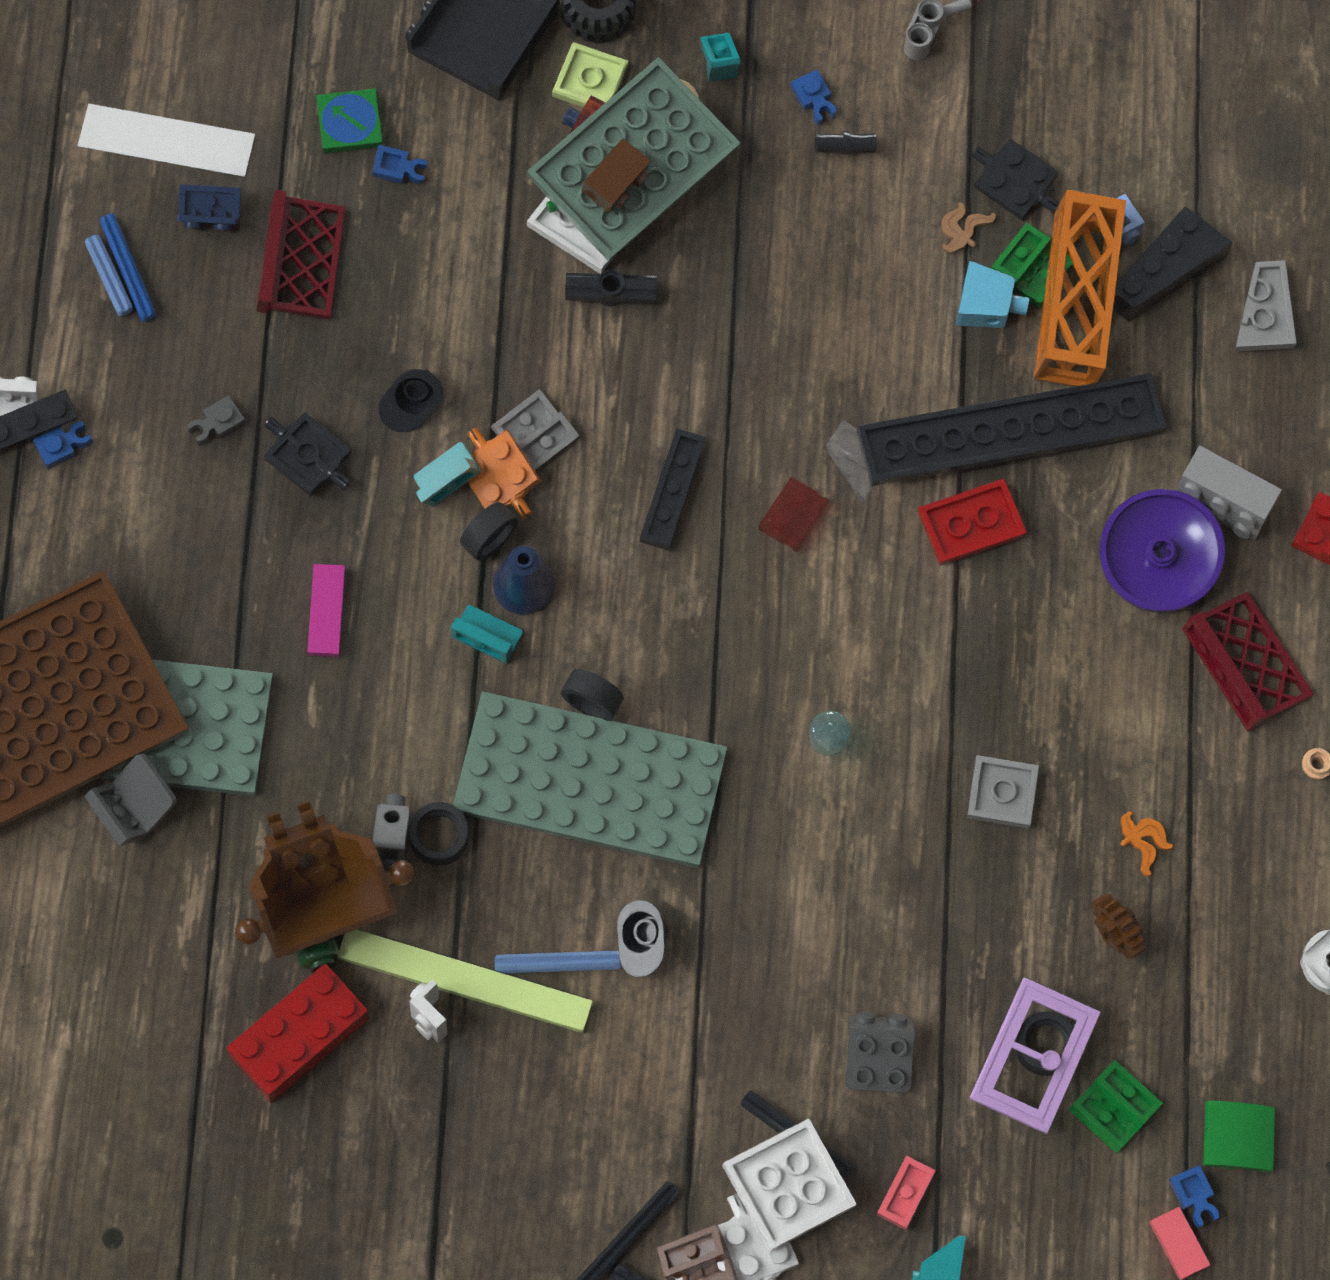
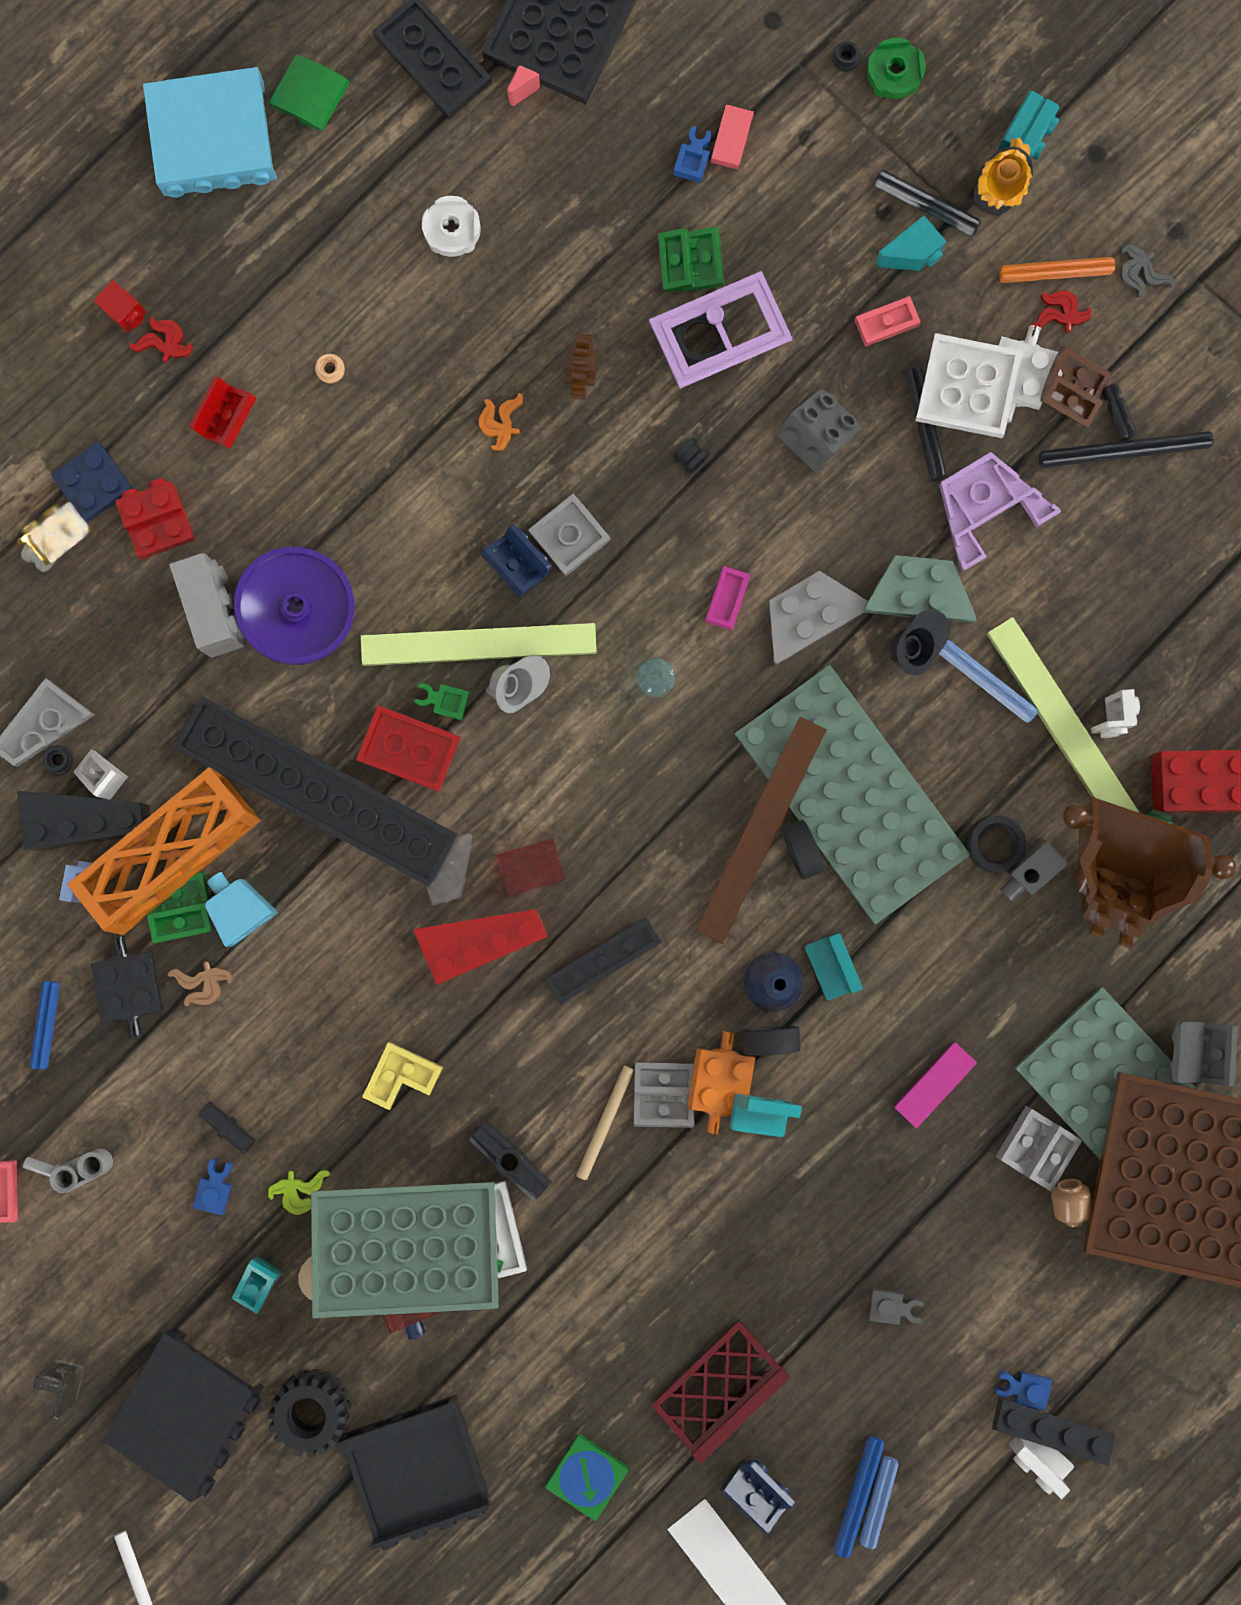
camera: 130 degrees left, 15 degrees up
black plate [264,412,352,497] -> none
blue plate [372,145,428,184] -> none
black piece [379,368,443,432] -> none
yellowish green tile [552,42,628,111] -> none
reddish brown brick [581,138,651,214] -> none
dark red fence [1182,592,1314,732] -> none
green slope [1203,1101,1275,1173] -> none
none -> blue axle [30,981,60,1070]
none -> black plate [43,745,74,775]
none -> white slope [73,749,128,800]
none -> lime piece [268,1170,331,1215]
none -> yellowish green tile [361,623,597,666]
none -> light yellow plate [362,1042,443,1110]
none -> red wedge [413,909,549,985]
none -> green plate [414,683,470,721]
none -> dark blue bracket [481,524,552,598]
none -> light grey piece [485,655,550,713]
none -> tan bar [576,1065,635,1180]
none -> black wheel [673,437,710,475]
none -> reddish brown tile [696,717,827,944]
none -> dark pink tile [705,566,751,631]
none -> light grey wing [769,571,868,665]
none -> sand green wing [863,555,976,623]
none -> lavender wing [939,452,1061,573]
none -> light grey slope [995,1106,1082,1192]
none -> medium nougat head [1051,1179,1092,1227]

